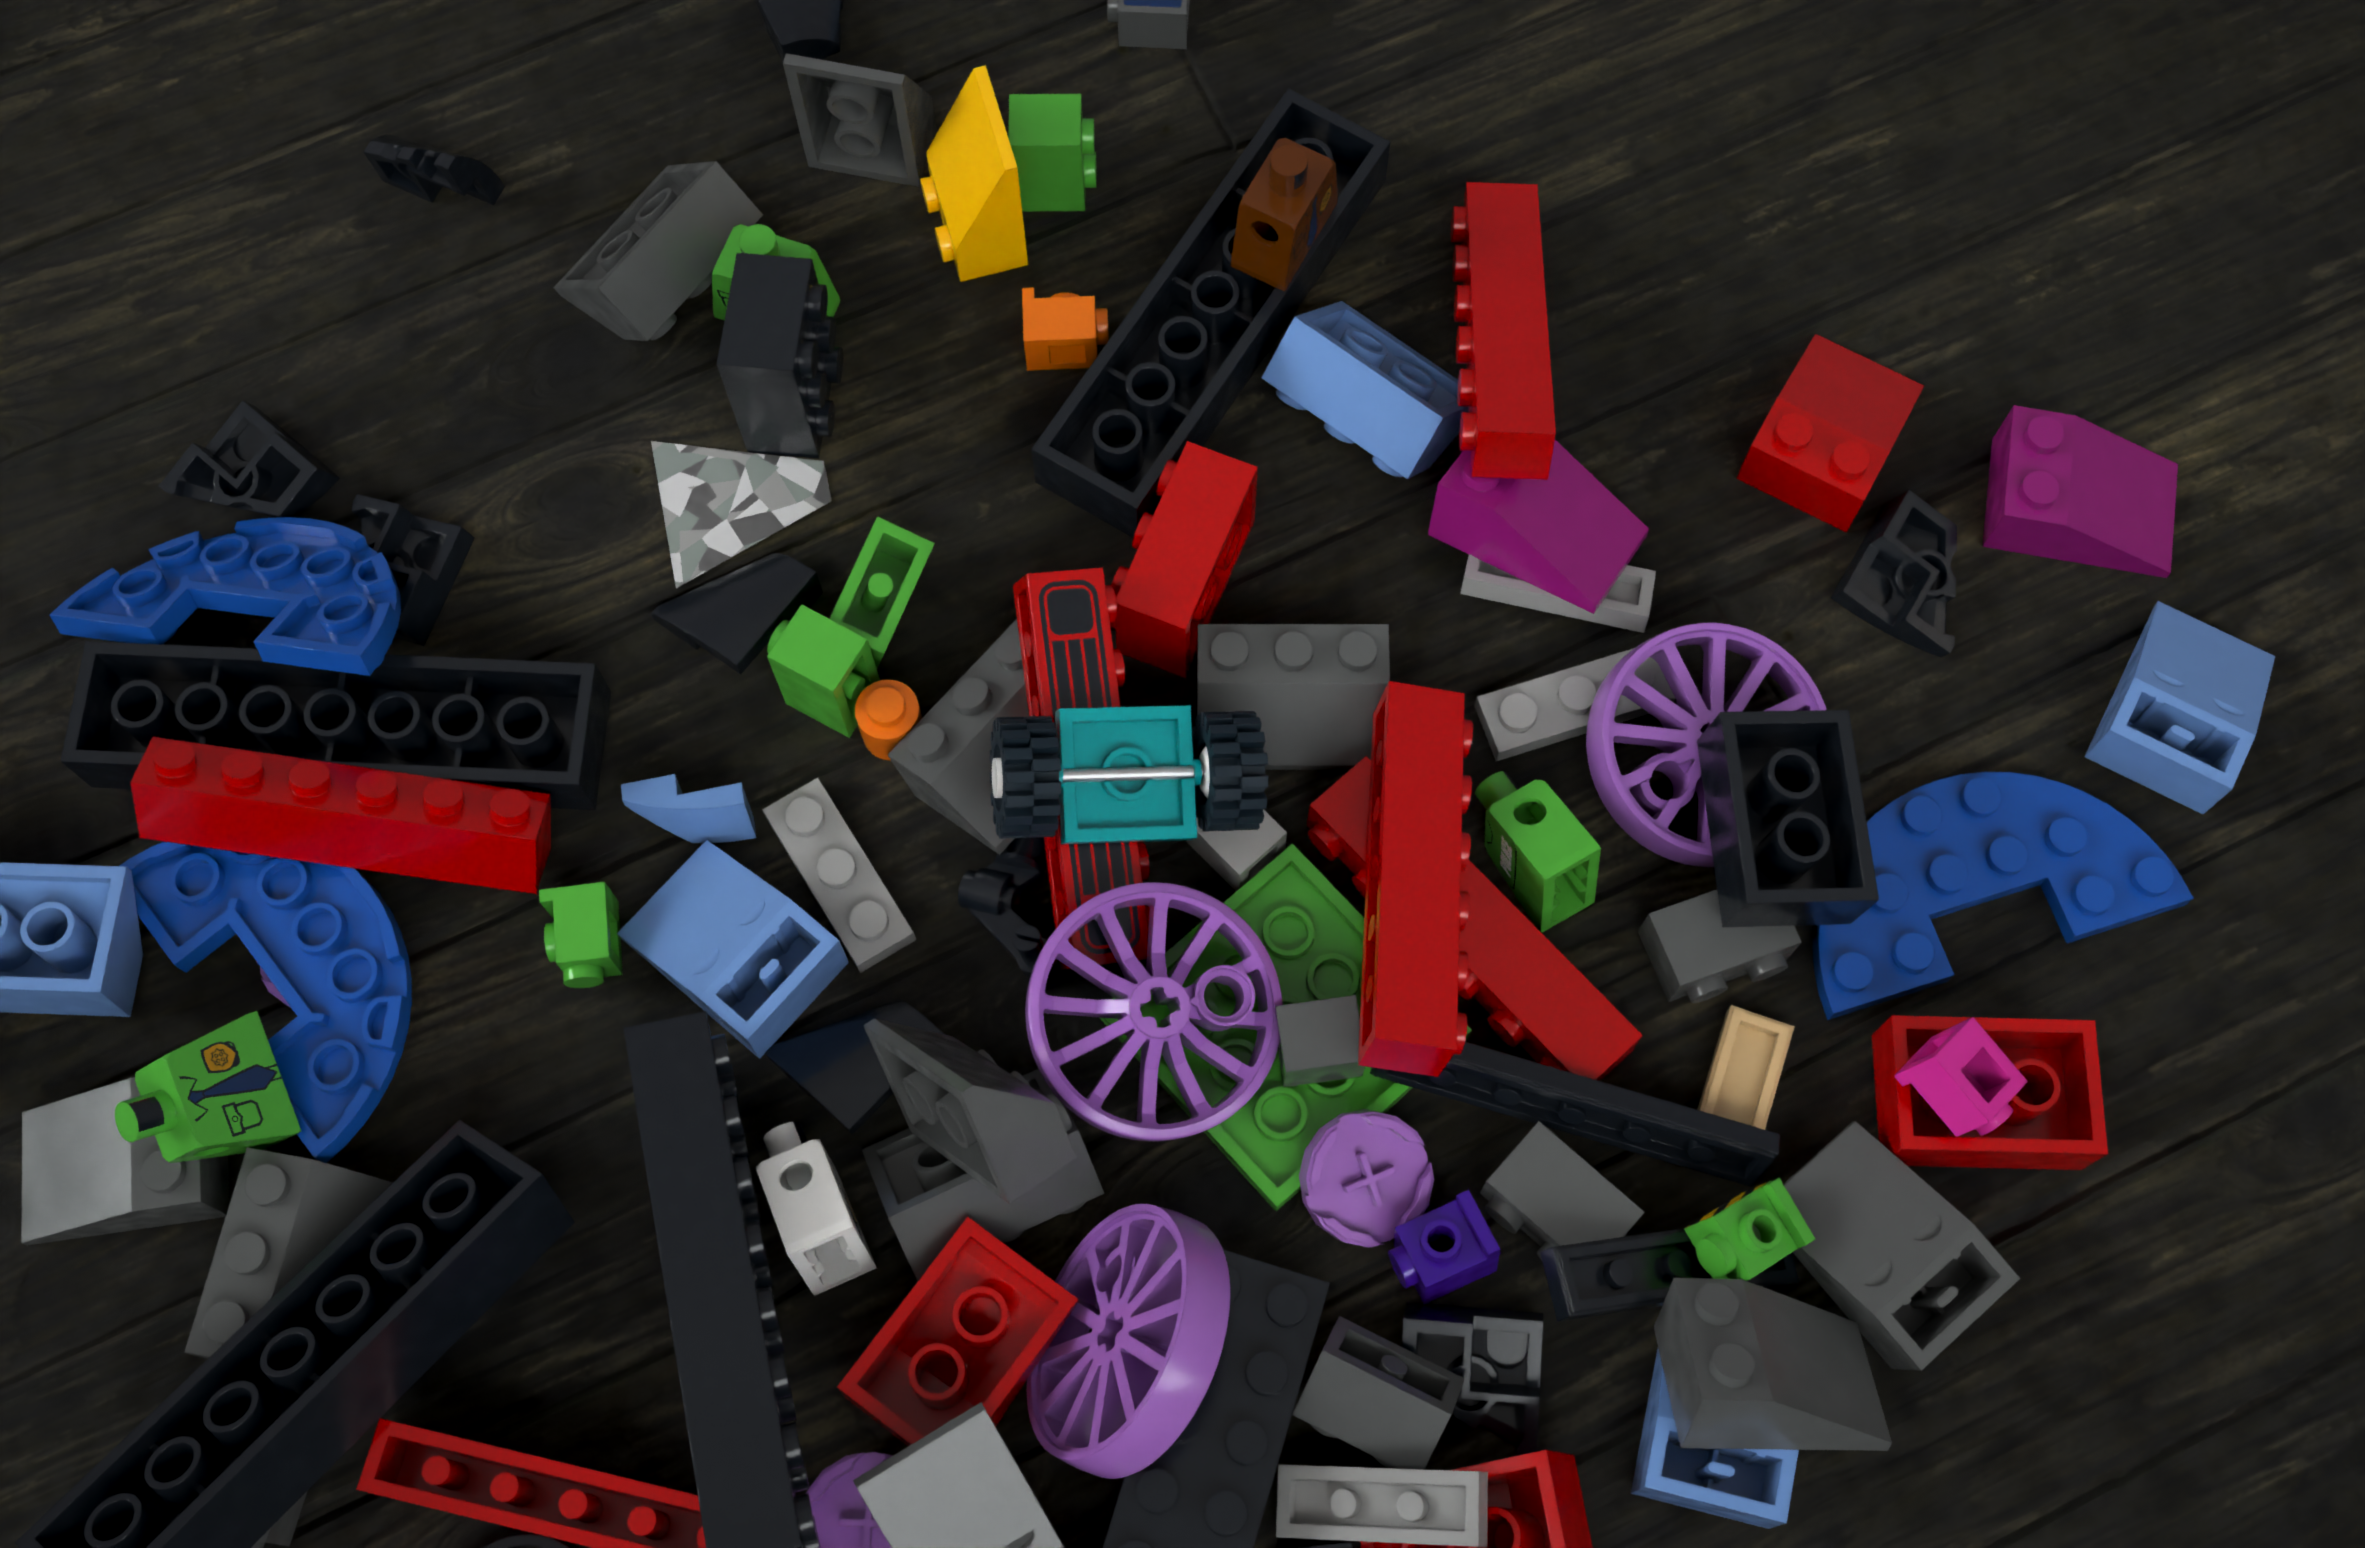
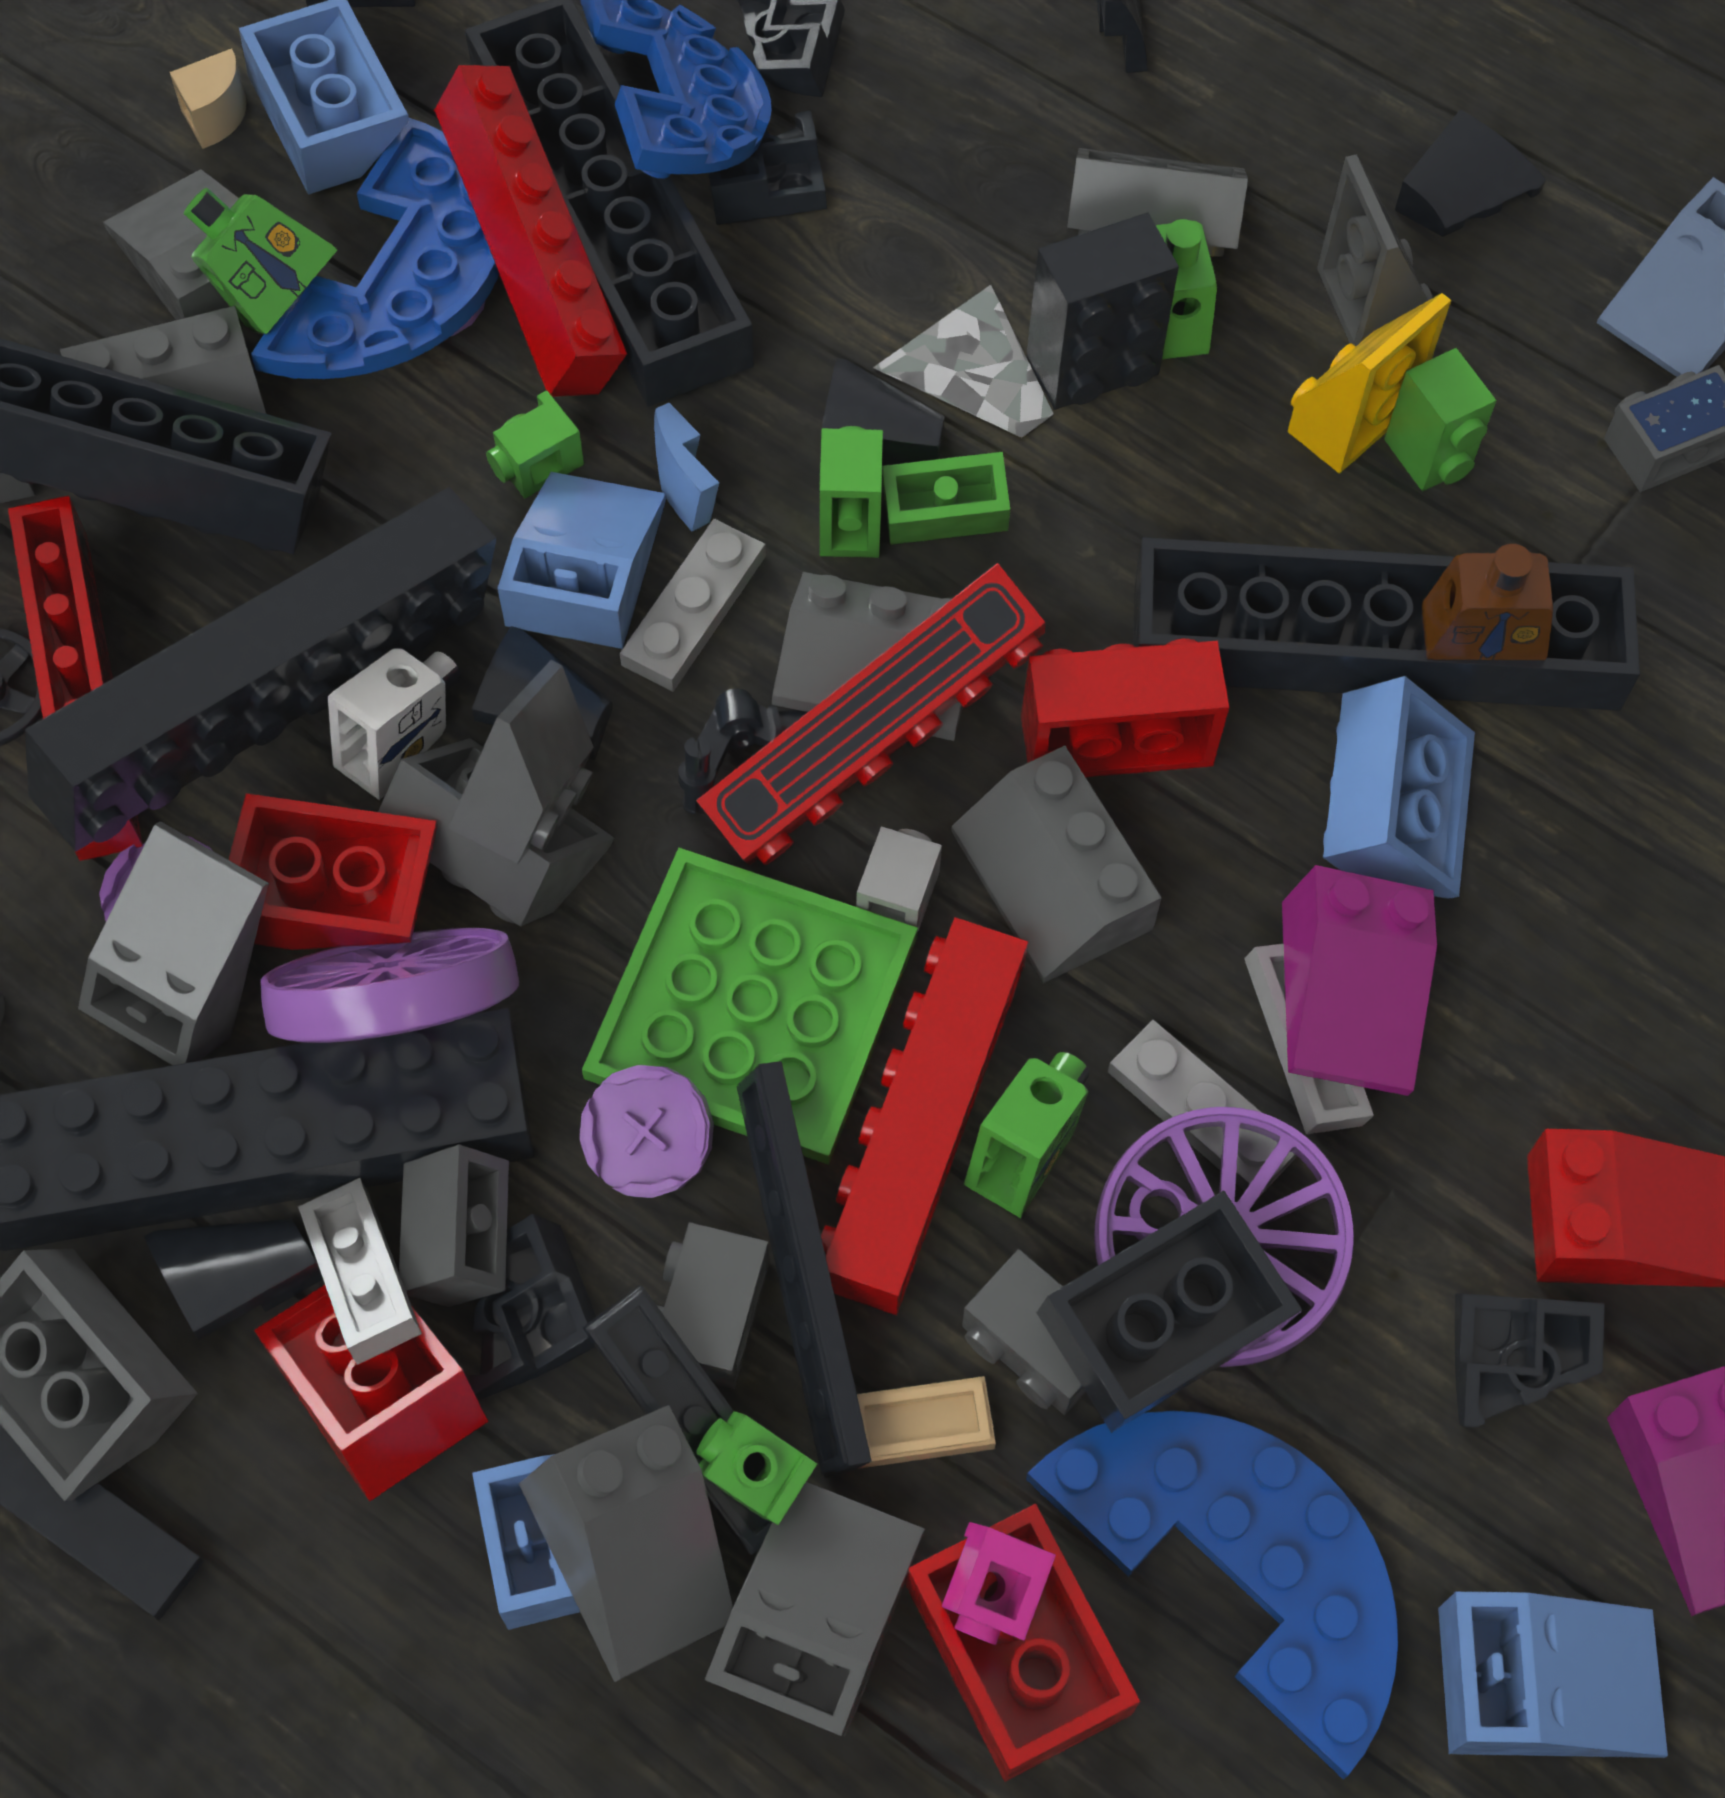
camera: 60 degrees right, 5 degrees down
orange brick [855,680,922,761] -> none
plate [989,705,1268,845] -> none
orange brick [1022,288,1109,371] -> none
medium lavender piece [1025,882,1283,1141] -> none
dark grey brick [1275,995,1365,1087] -> none
red brick [1358,681,1473,1077] -> none
dark purple brick [1388,1190,1500,1304] -> none
red brick [1451,182,1556,480] -> none

